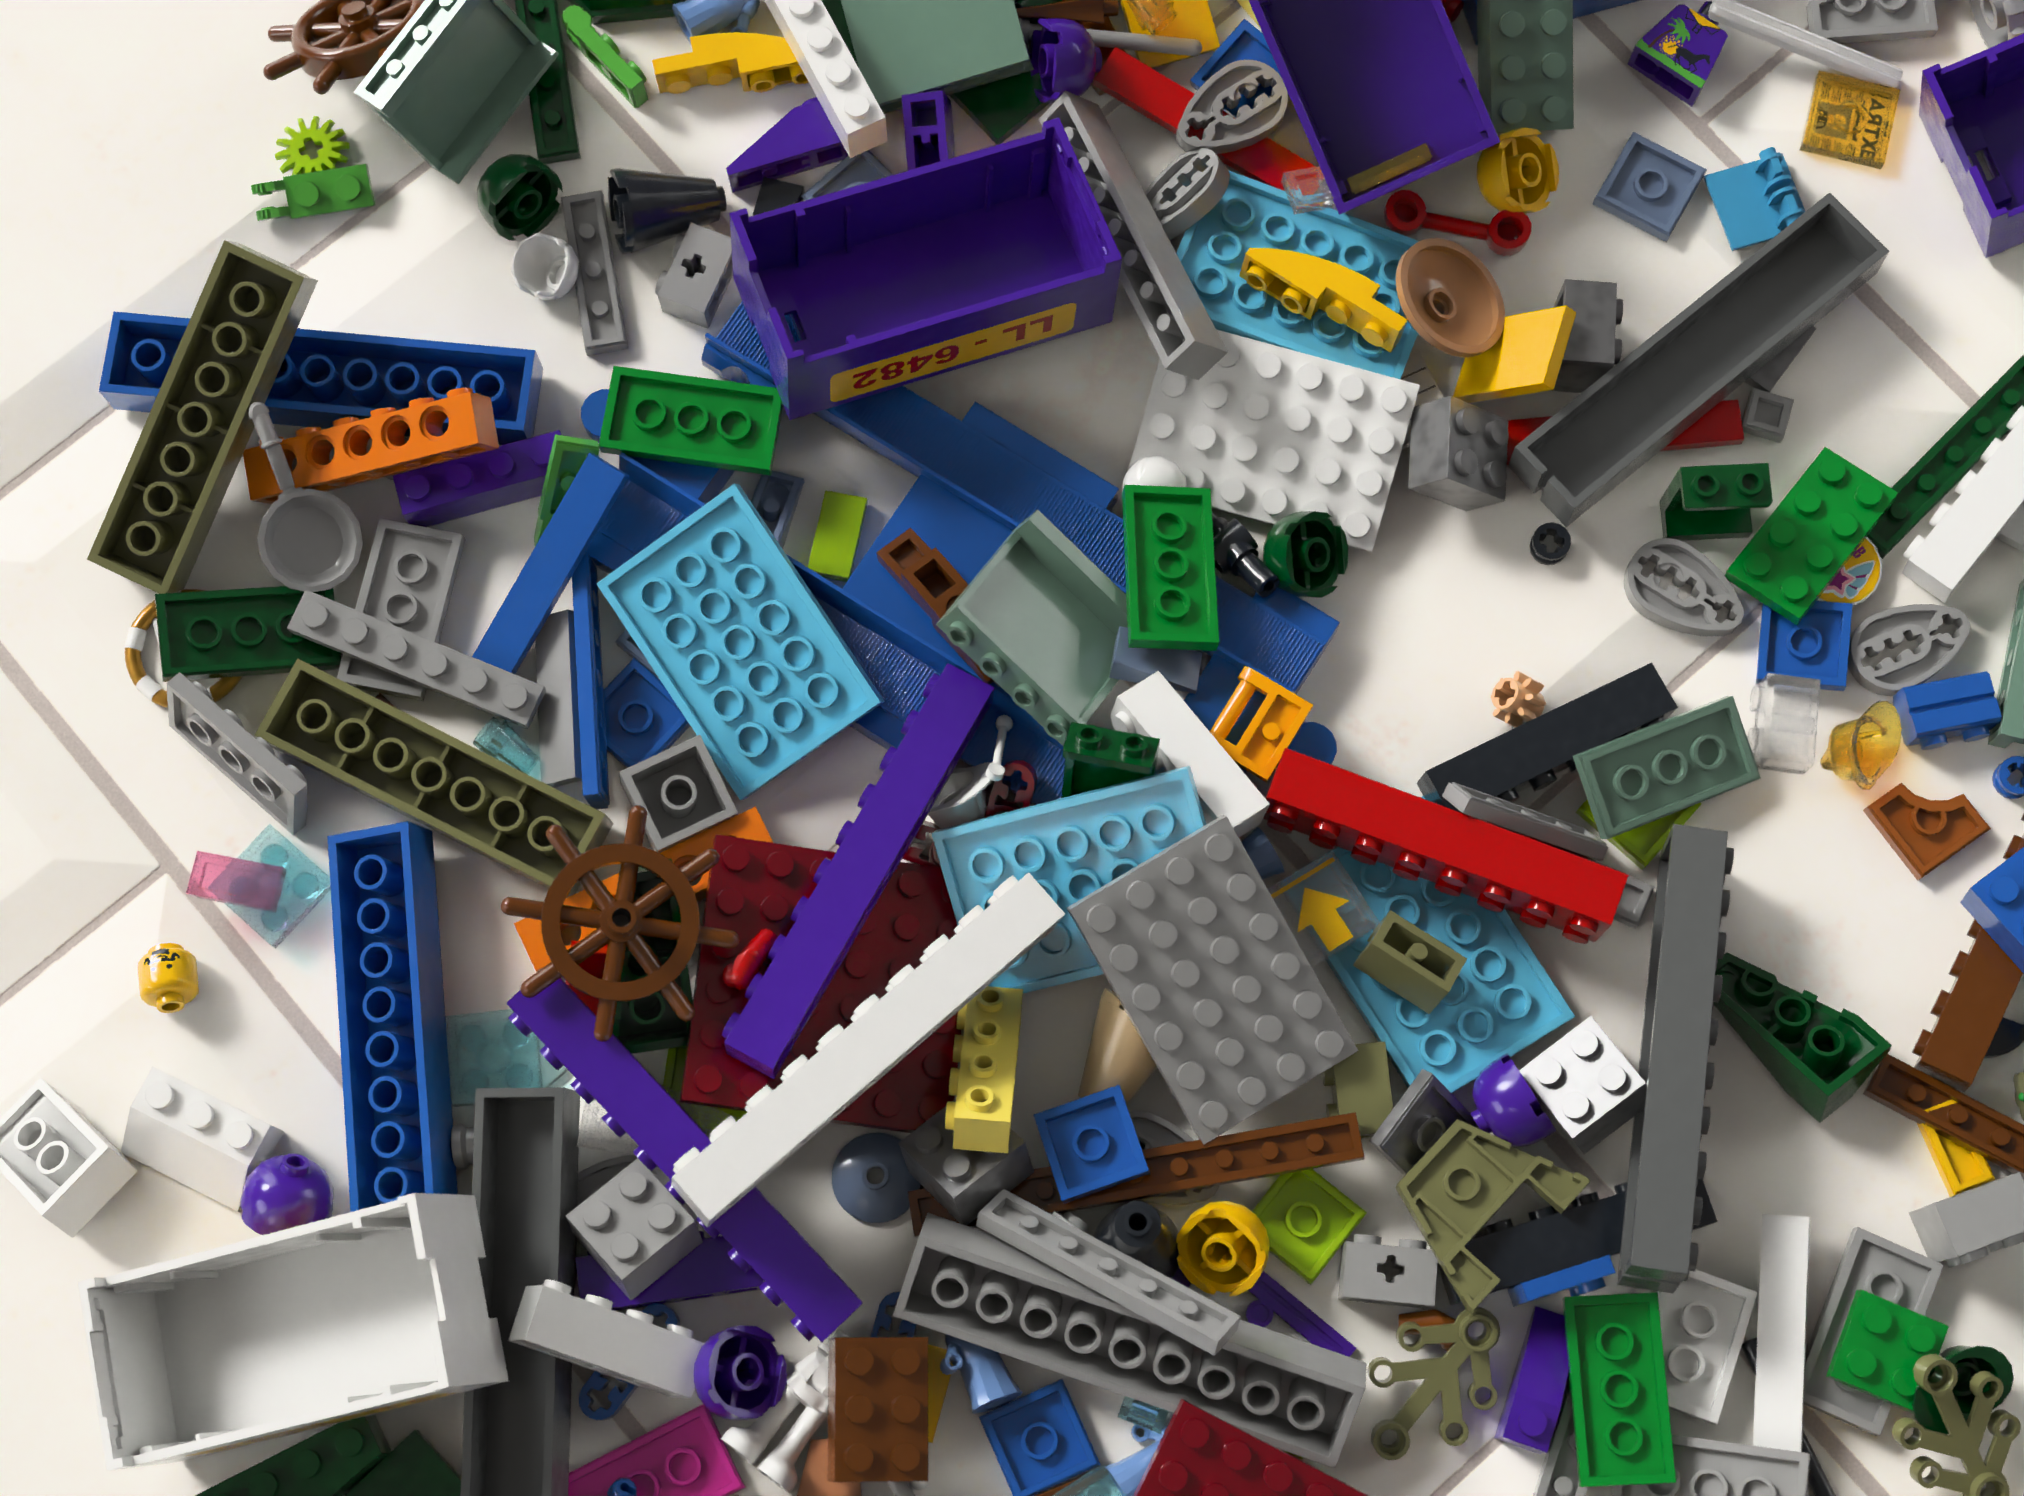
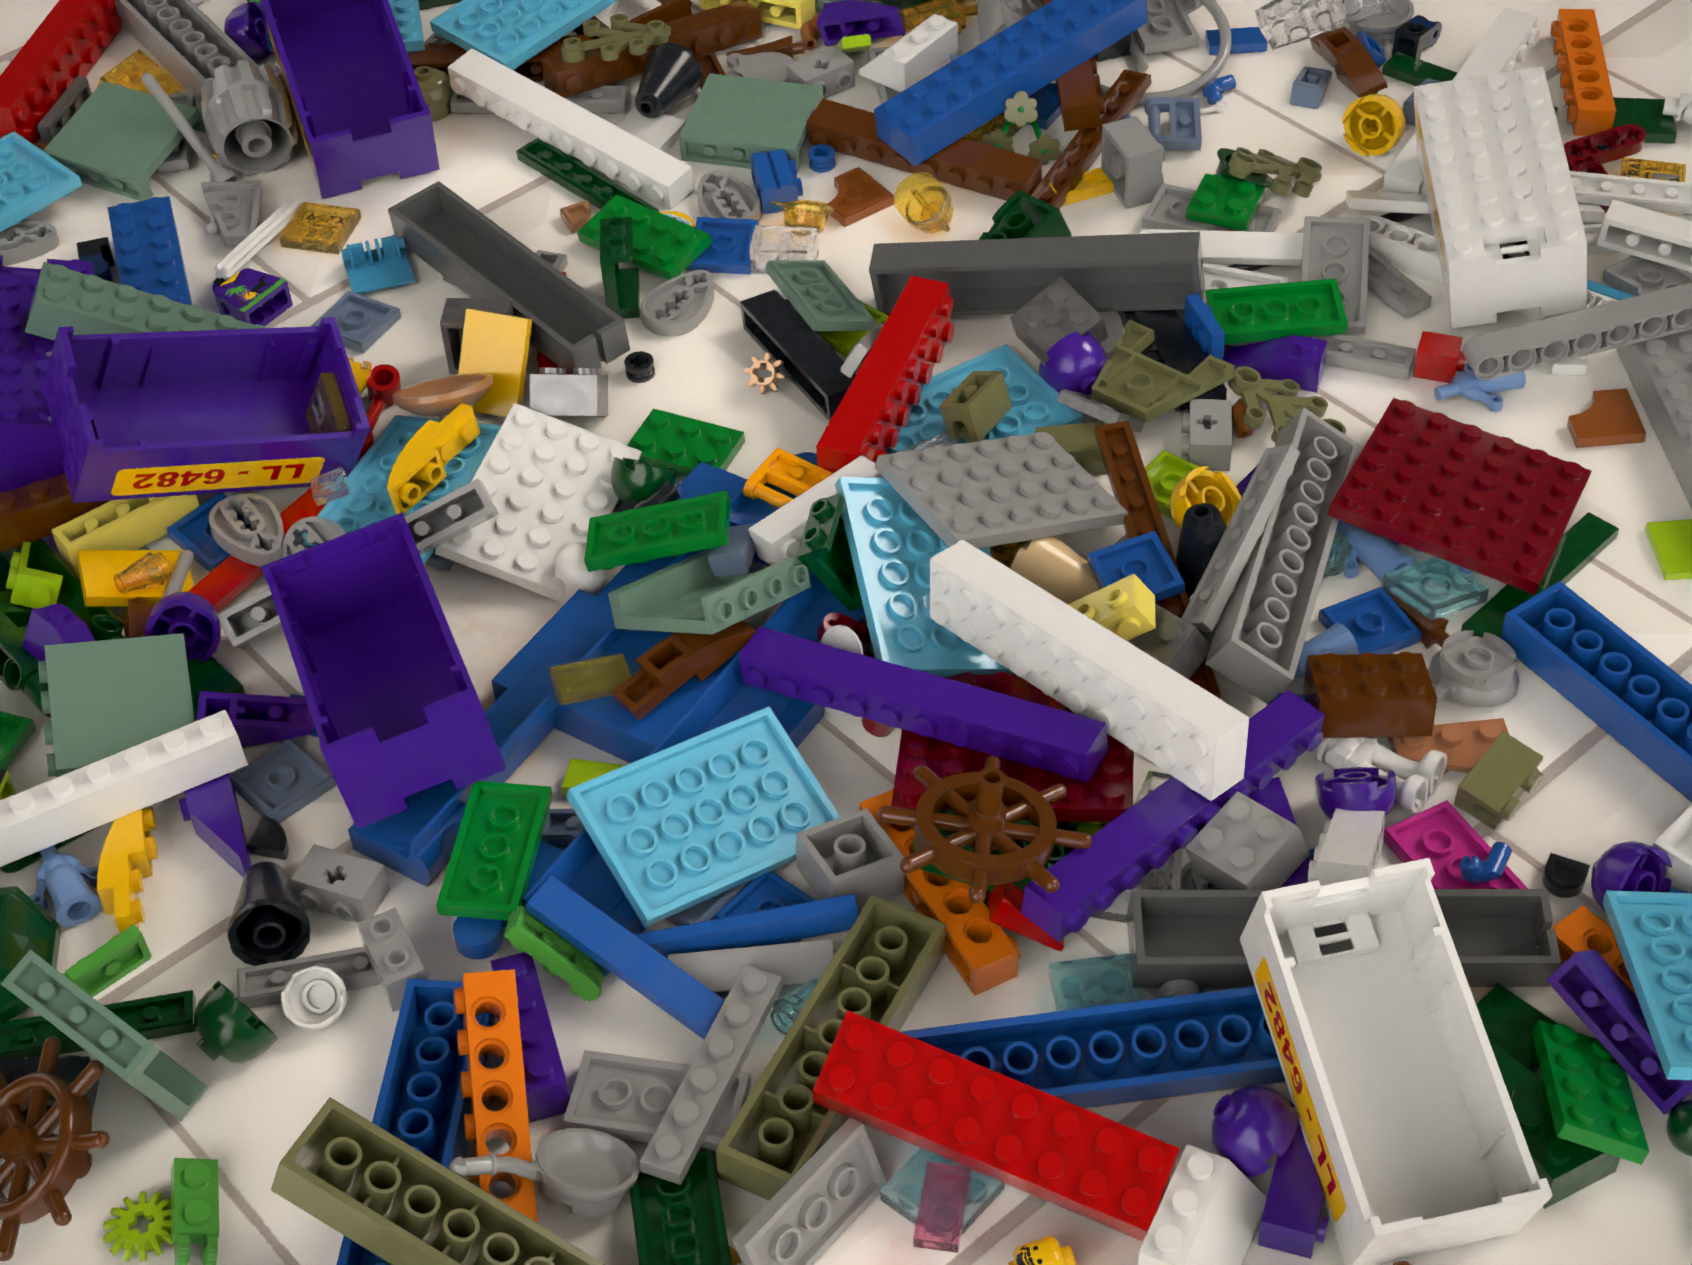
camera: 90 degrees left, 30 degrees down
red arm [722,929,777,990] -> none
white hinge [985,715,1013,781] -> none
none -> light grey brick [357,907,428,1012]
none -> clear yellow tile [549,653,631,705]
none -> medium nougat tile [560,200,591,234]
none -> green plate [627,408,745,477]
none -> red brick [813,1010,1180,1241]
none -> clear yellow piece [894,172,953,233]
none -> dark purple slope [1258,1122,1329,1259]

